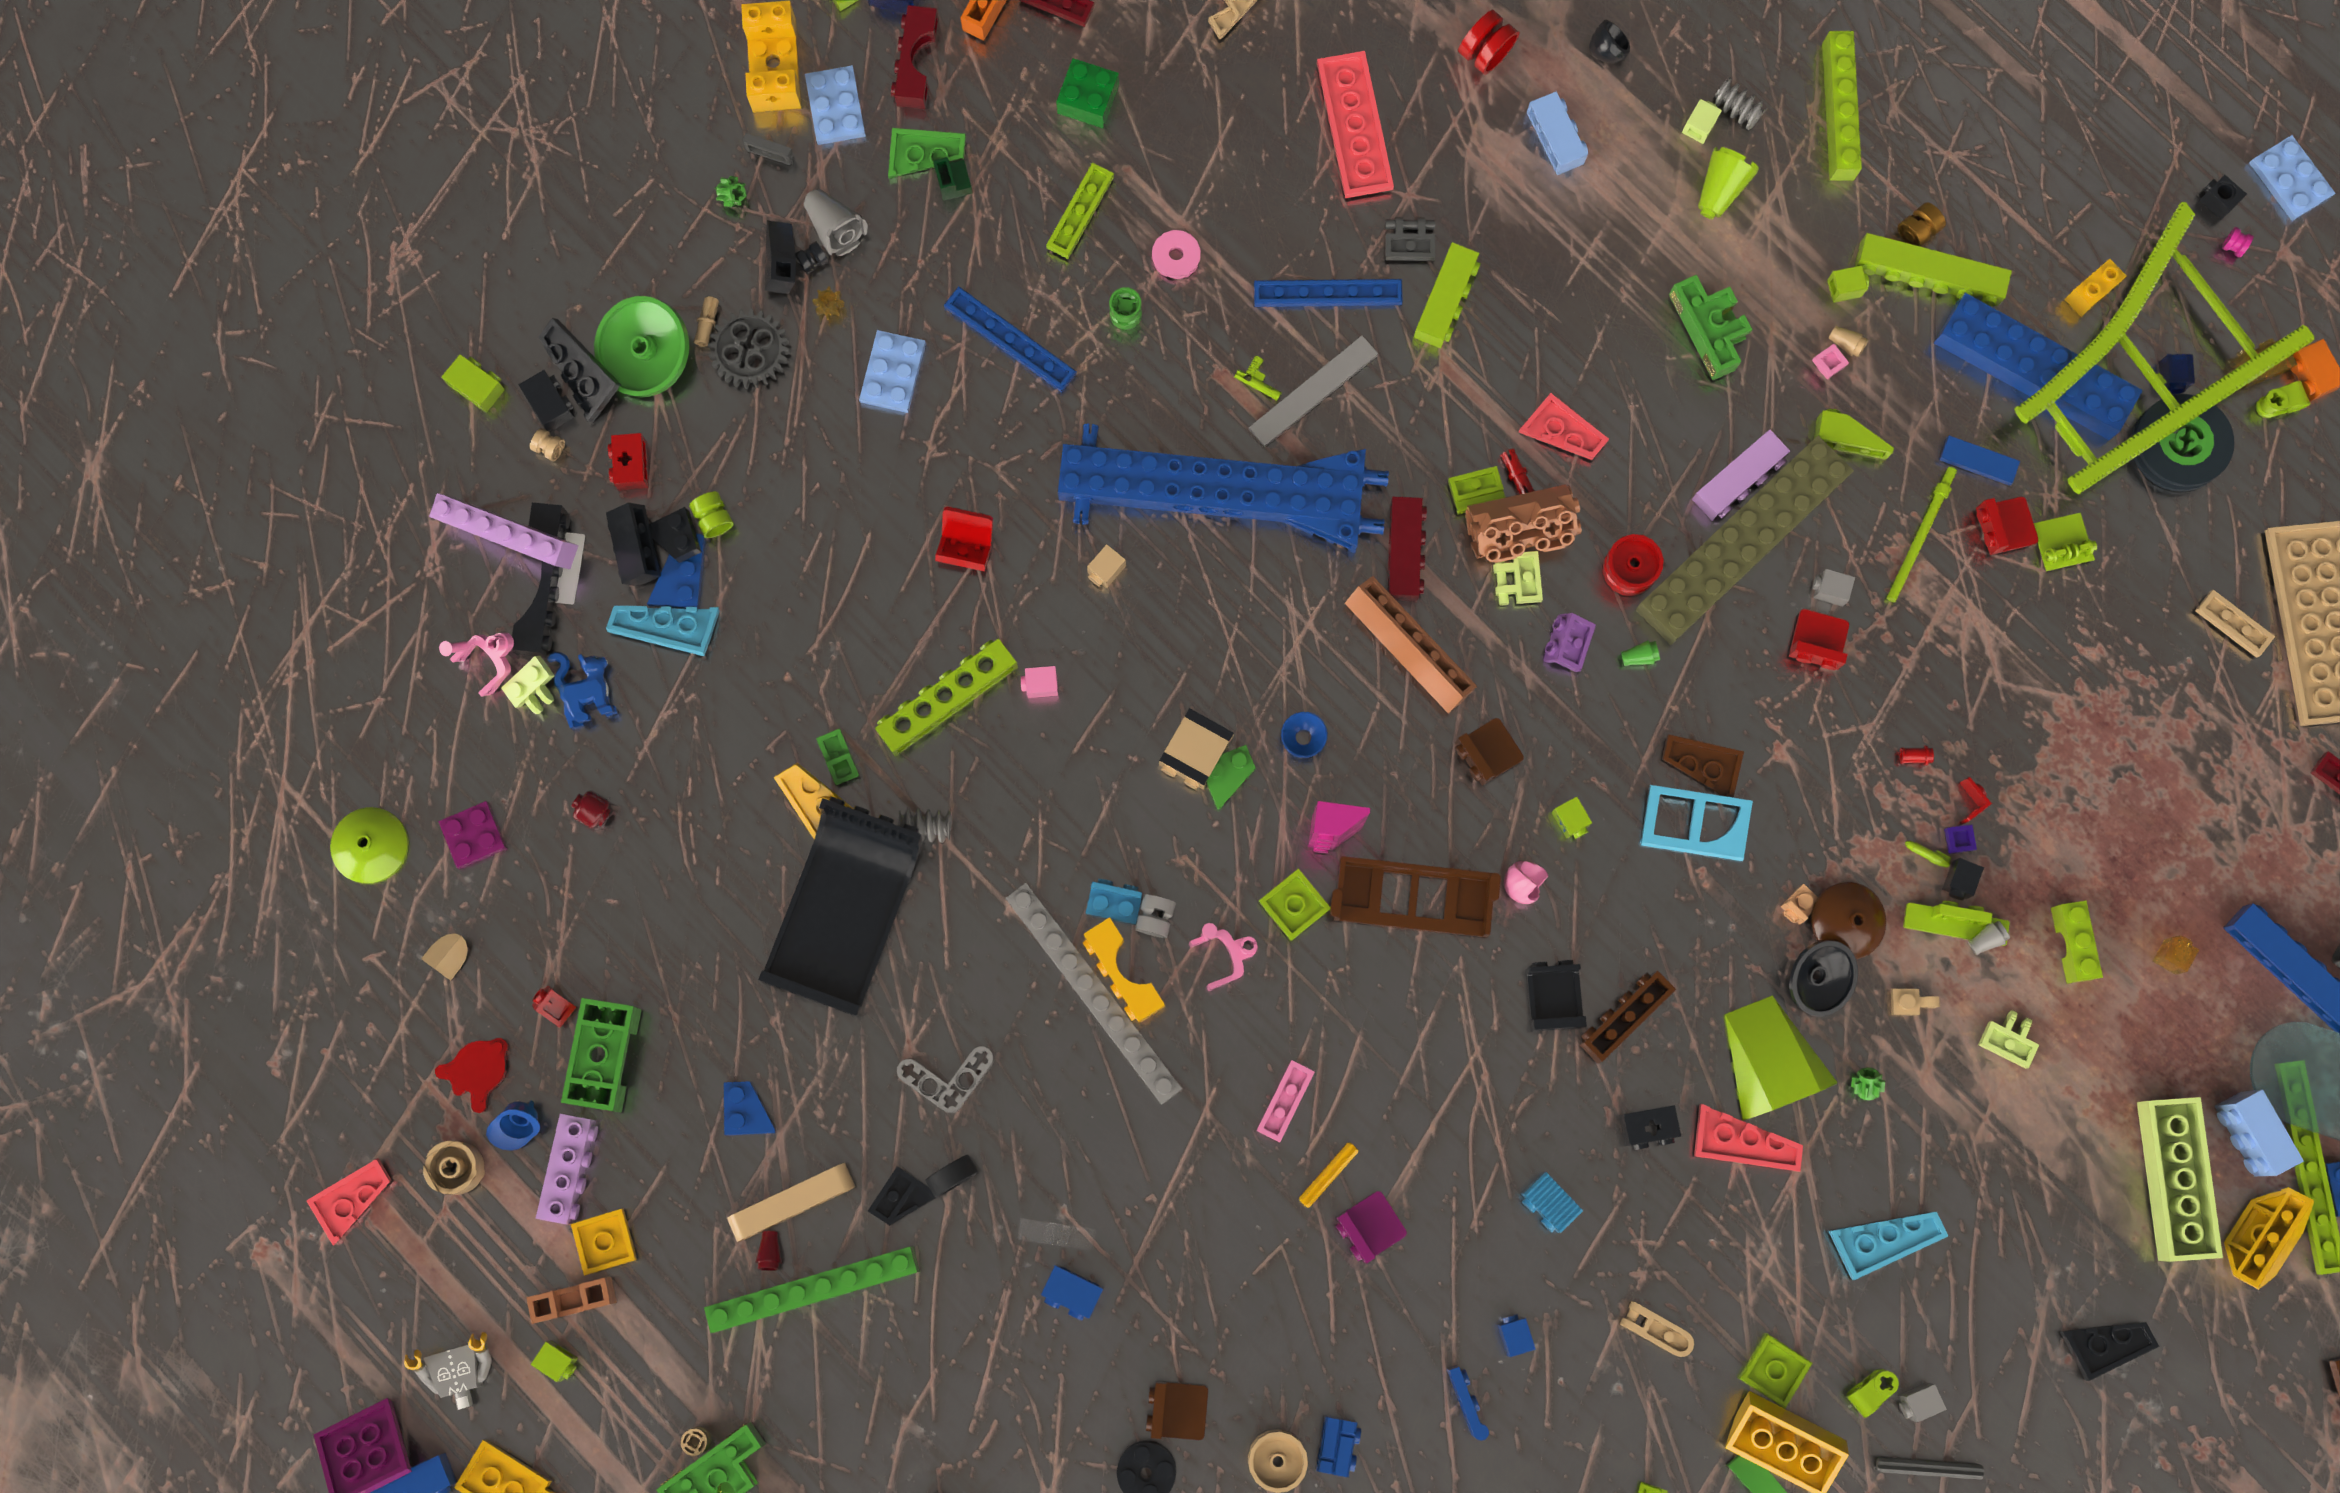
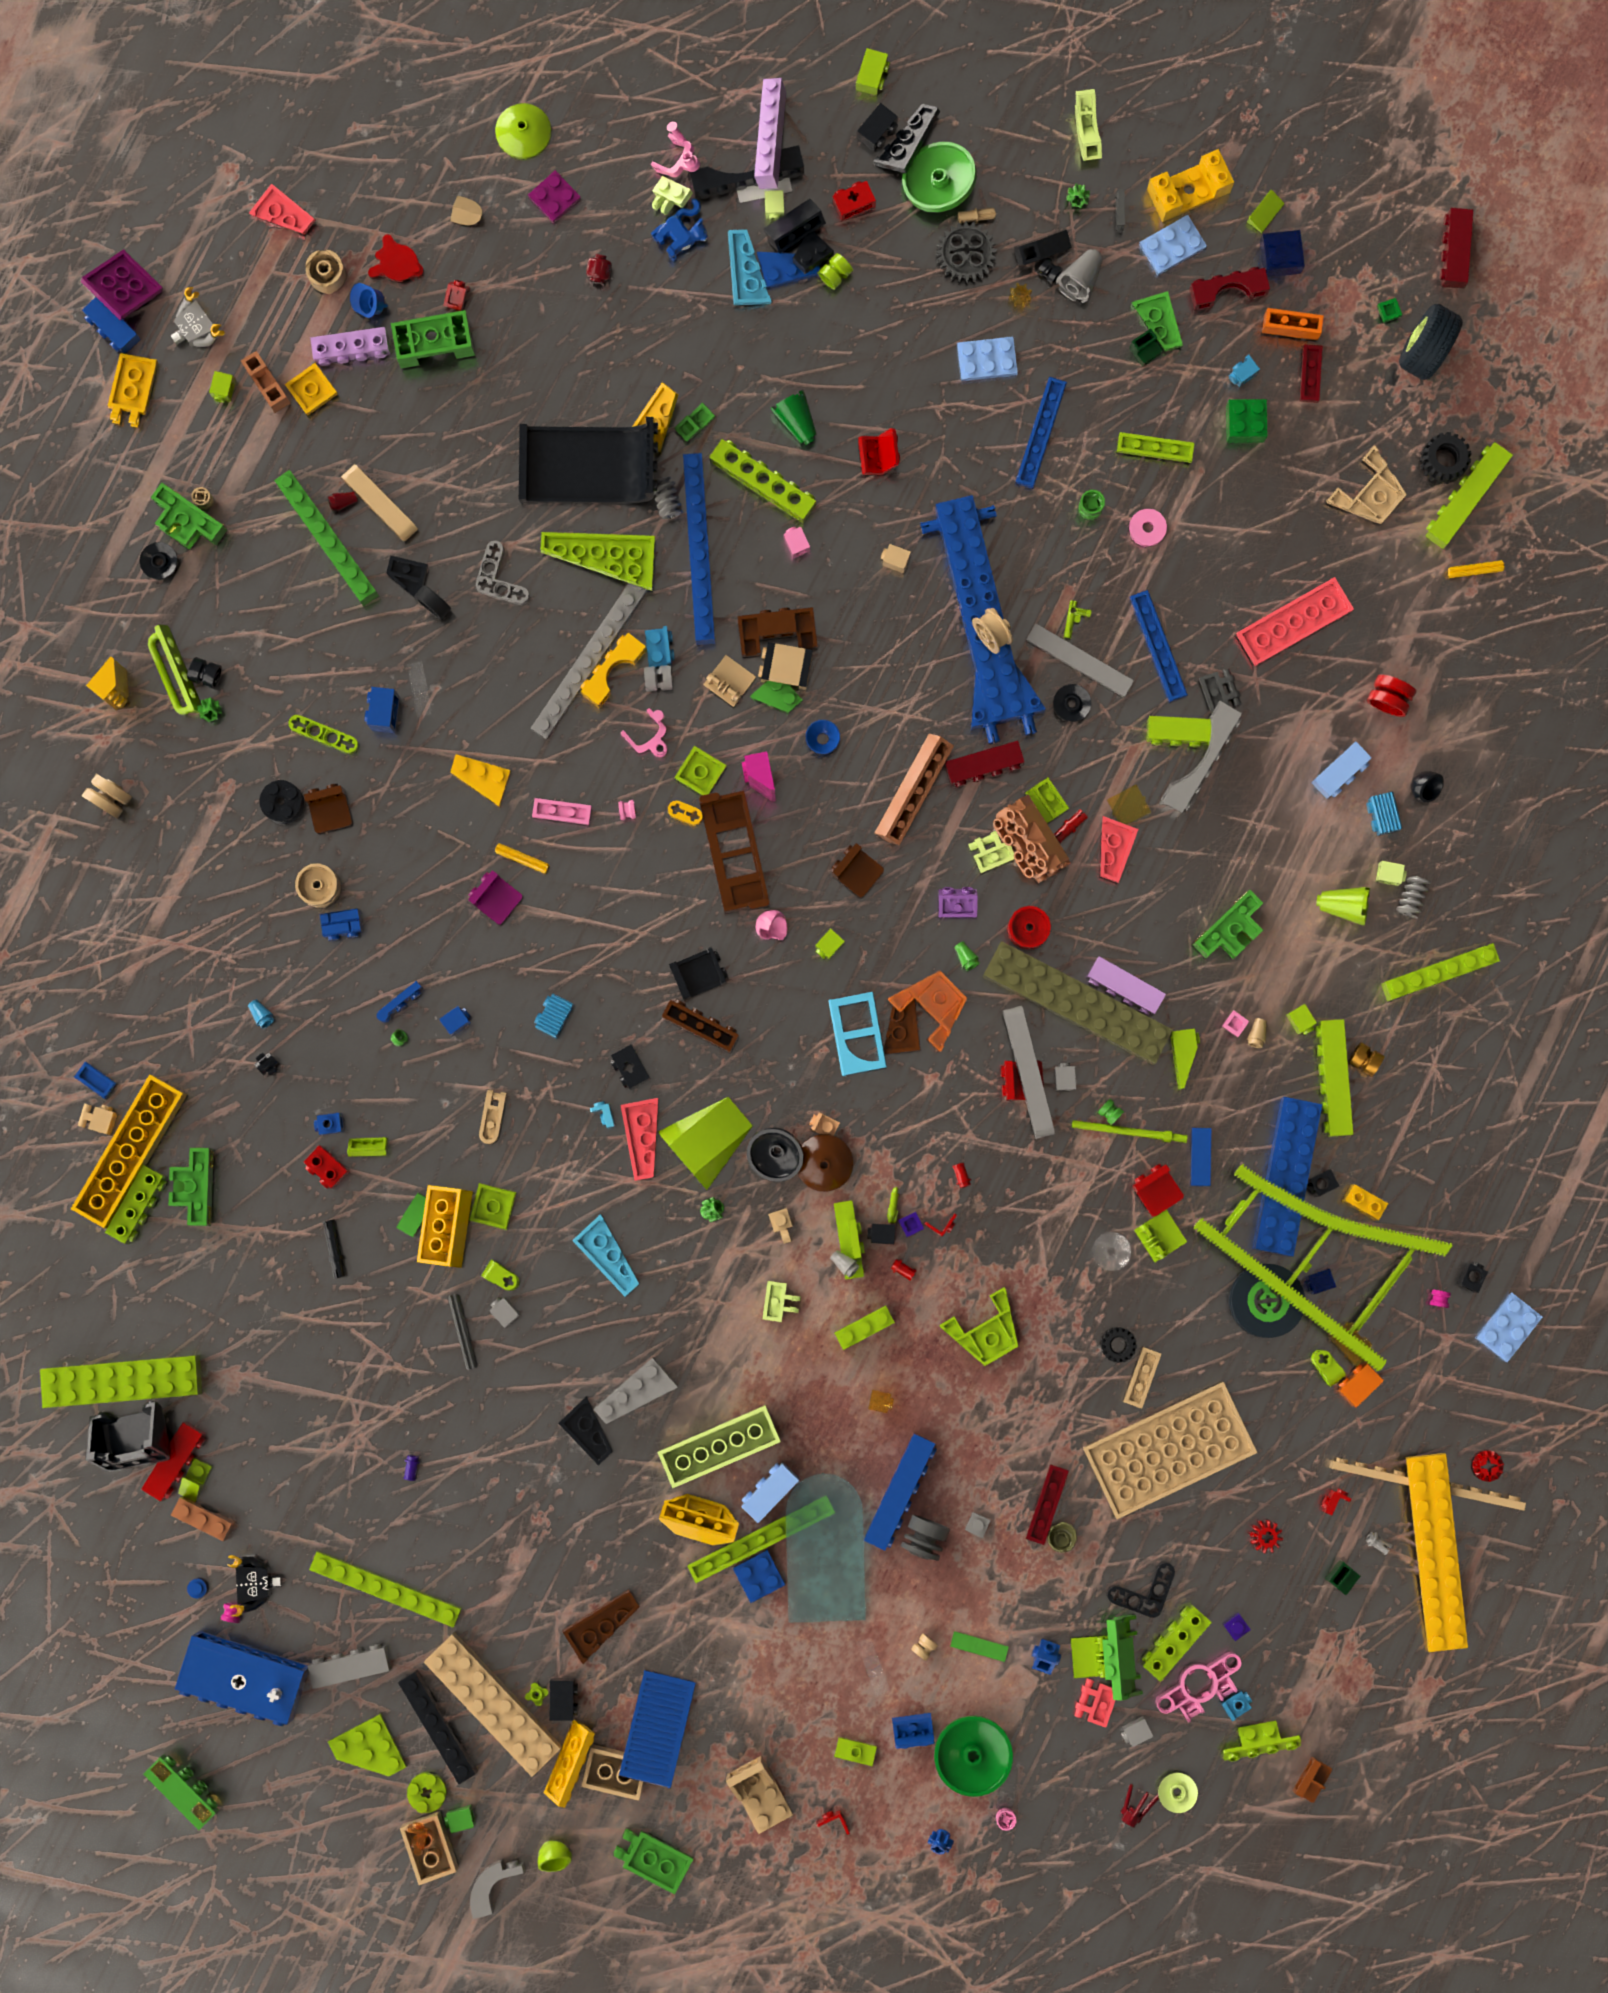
camera: 75 degrees right, 5 degrees up
tan wheel [530,428,565,461] -> none
blue wing [724,1081,776,1135] -> none
none -> lime beam [288,715,359,755]
none -> bright green hinge [391,1029,408,1046]
none -> yellow wing [450,754,511,807]
none -> lime wing [540,532,655,591]
none -> medium azure bracket [590,1101,616,1129]
none -> light grey wedge [593,1357,679,1424]
none -> bright pink wheel [618,800,636,820]
none -> yellow beam [668,800,703,826]
none -> blue brick [683,453,715,645]
none -> tan hinge [703,655,756,707]
none -> reddish brown bracket [737,607,818,657]
none -> yellowish green brick [765,190,784,221]
none -> green cone [771,390,817,445]
none -> orange wing [887,971,967,1052]
none -> red pin [890,1259,916,1281]
none -> lime wing [939,1287,1018,1366]
none -> tan wheel [972,608,1013,654]
none -> light grey beam [1003,1006,1055,1139]
none -> black dish [1053,684,1091,722]
none -> yellowish green arch [1075,89,1102,161]
none -> clear dish [1092,1232,1131,1271]
none -> bright green wheel [1097,1098,1124,1125]
none -> black tyre [1101,1327,1137,1363]
none -> clear yellow piece [1107,785,1151,825]
none -> light grey arch [1161,701,1242,813]
none -> dark azure brick [1229,355,1260,388]
none -> black brick [1307,1169,1339,1197]
none -> dark azure brick [1366,792,1403,836]

